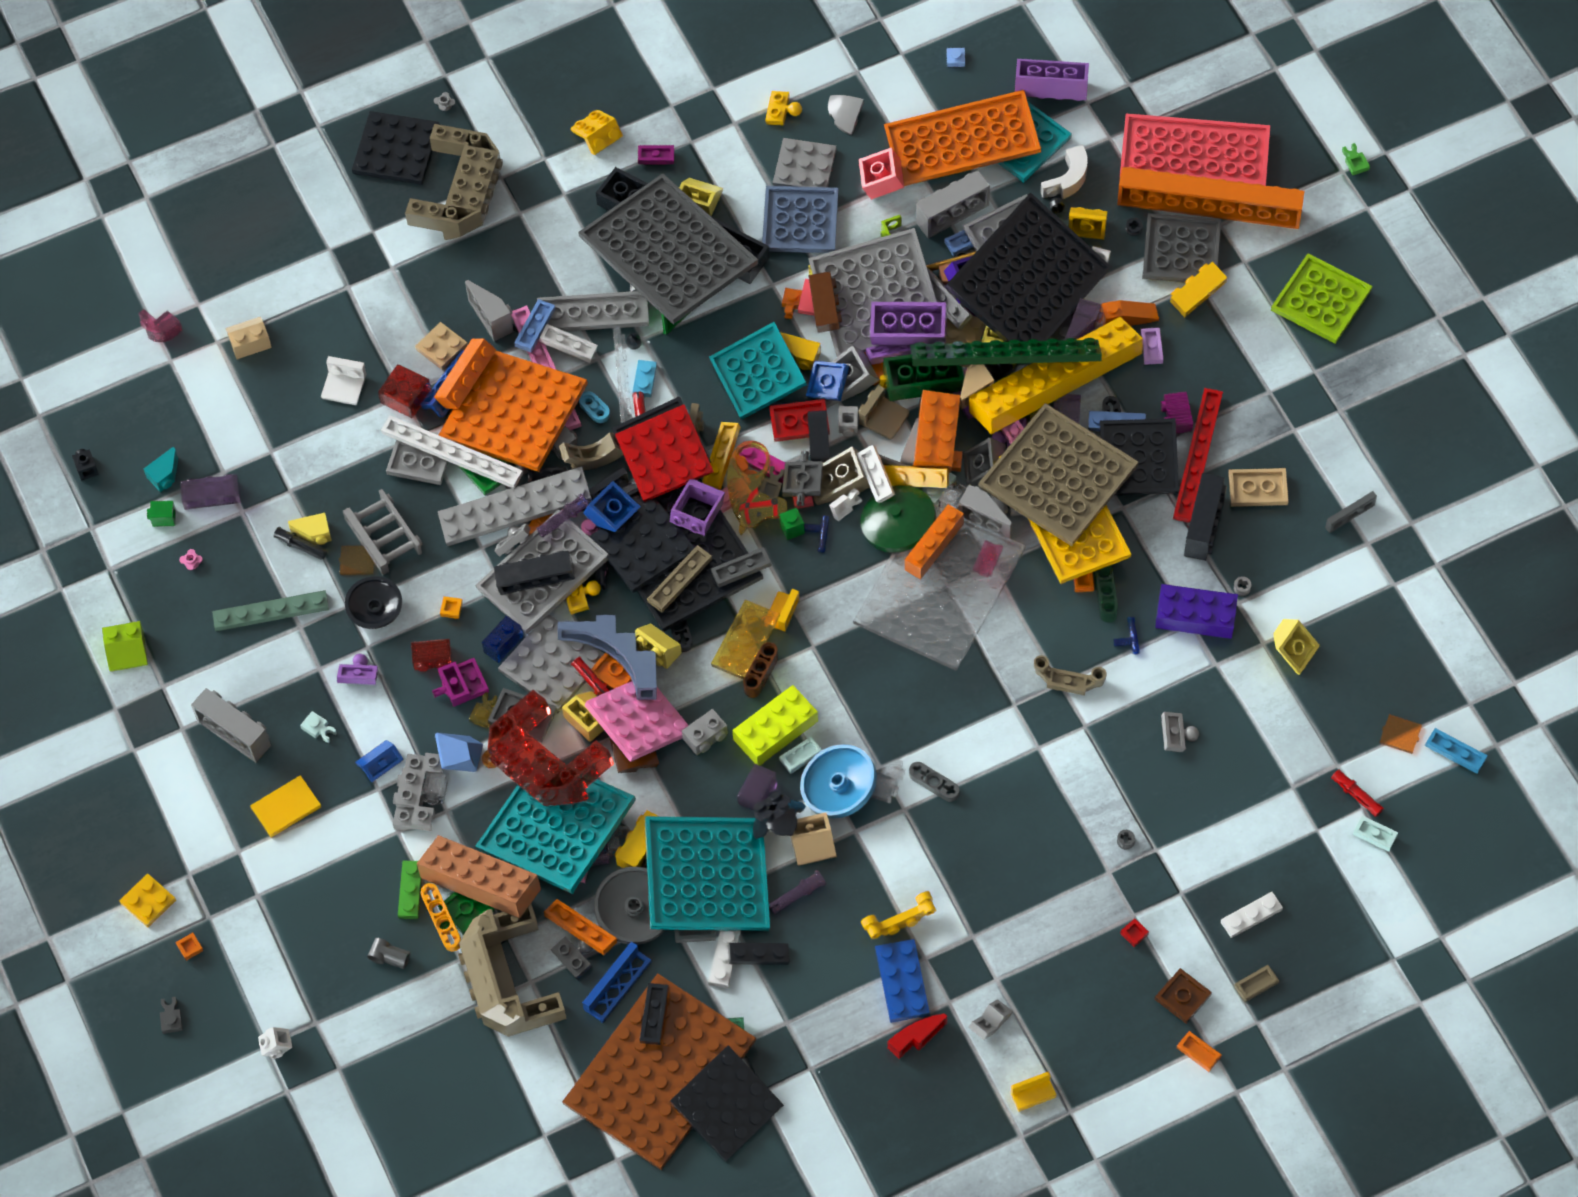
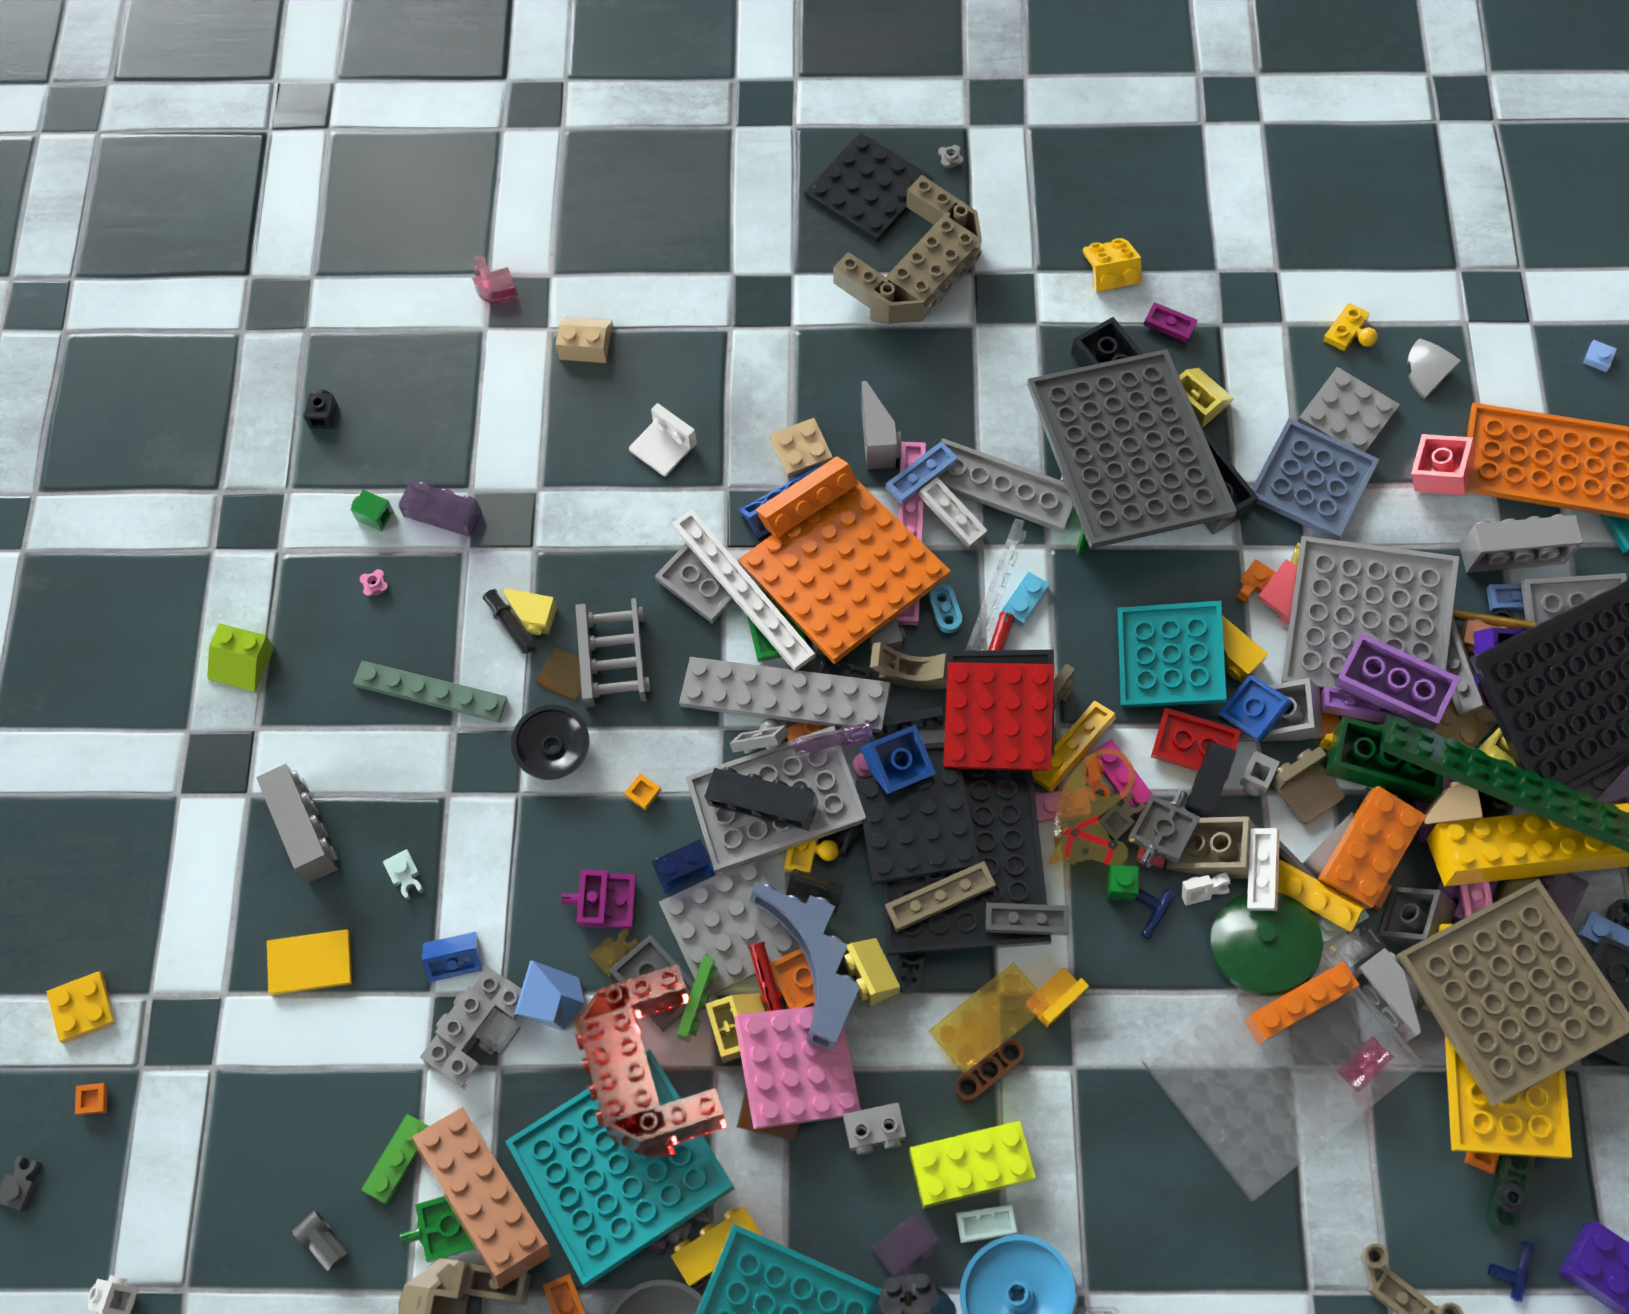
camera: 25 degrees right, 5 degrees up
teal slope [144,447,179,492] -> none
medium lavender plate [337,653,378,685] -> none
clear red brick [378,364,431,418] -> none
clear red brick [411,639,452,672] -> none
light orange beam [420,883,461,952] -> none
black hinge [626,333,642,349] -> none
medium lavender window [670,479,725,536] -> none
reddish brown brick [808,271,842,333] -> none
lime bracket [880,215,902,237] -> none
none -> bright green plate [677,955,718,1042]
none -> clear smoke plate [786,869,844,913]
none -> black plate [1496,1183,1527,1214]

